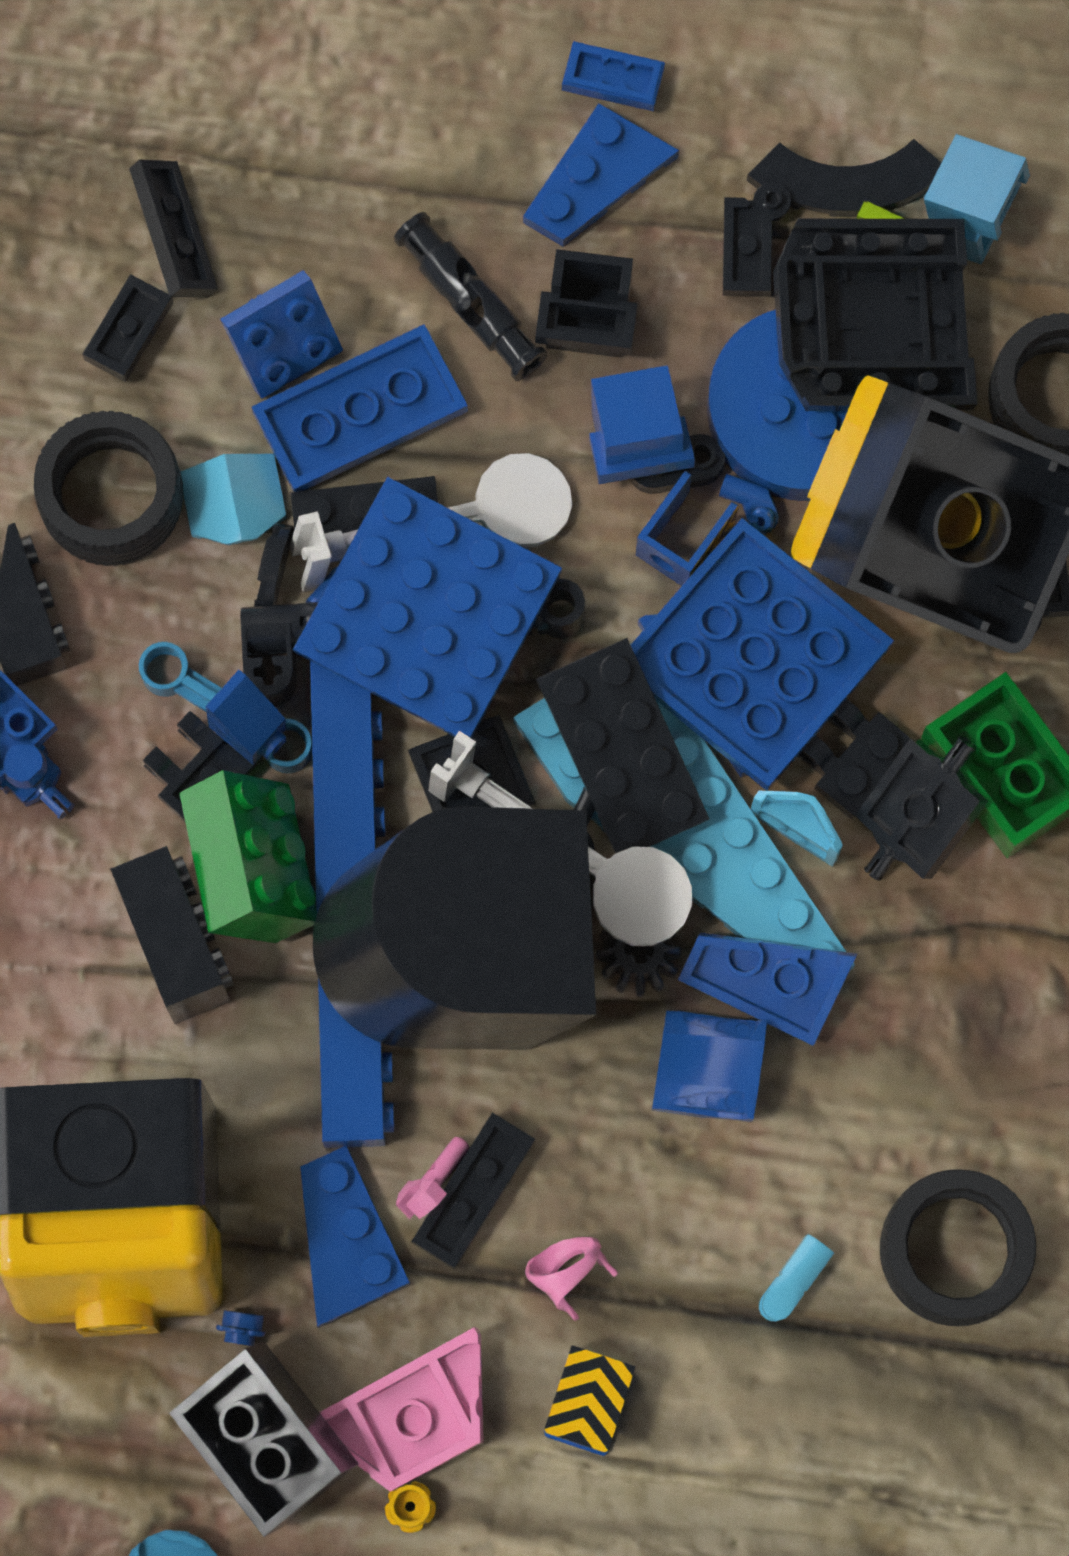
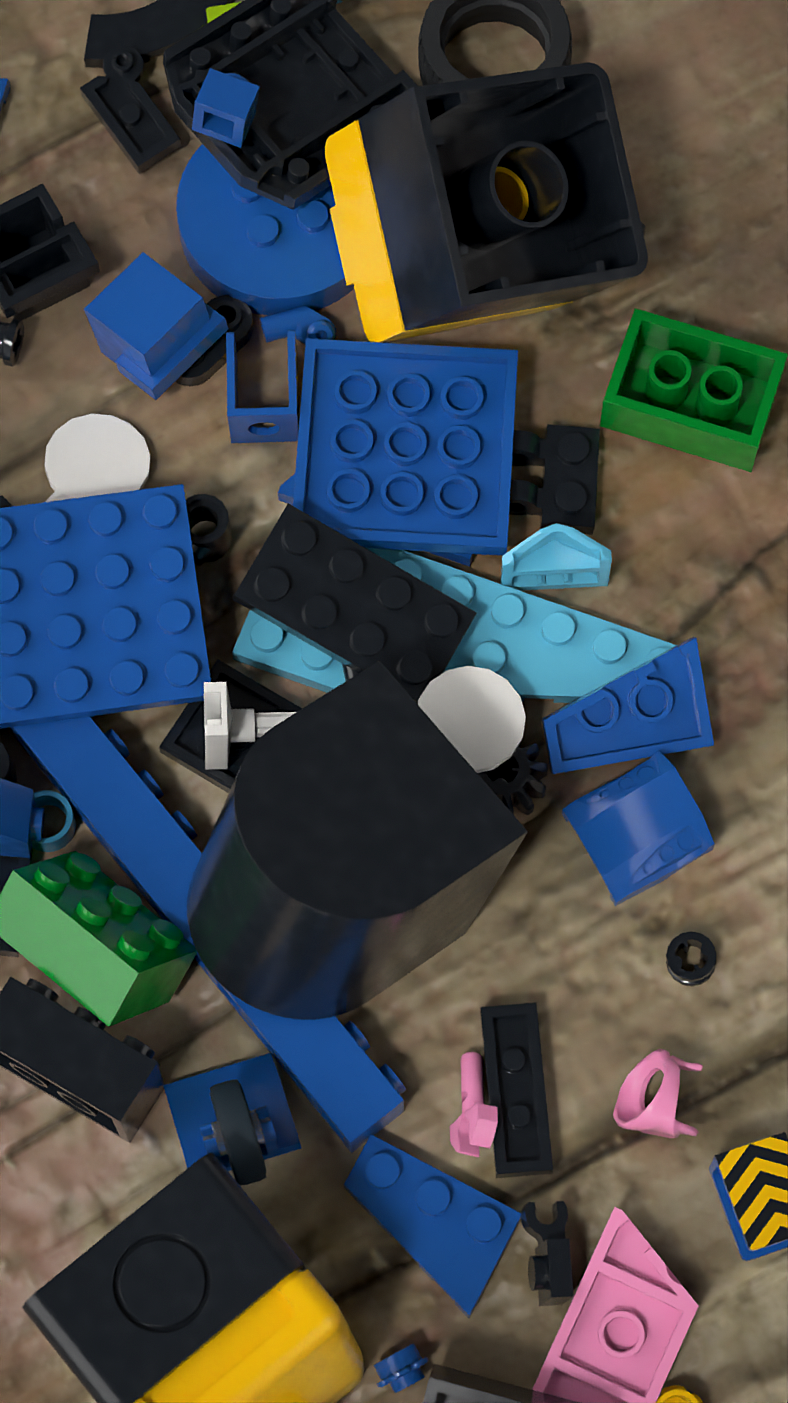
camera: 35 degrees left, 5 degrees down
black plate [855,736,989,881] -> none
none -> blue plate [163,1053,302,1186]
none -> blue plate [192,68,260,148]
none -> black plate [521,1201,574,1306]
none -> black bush [666,931,717,987]

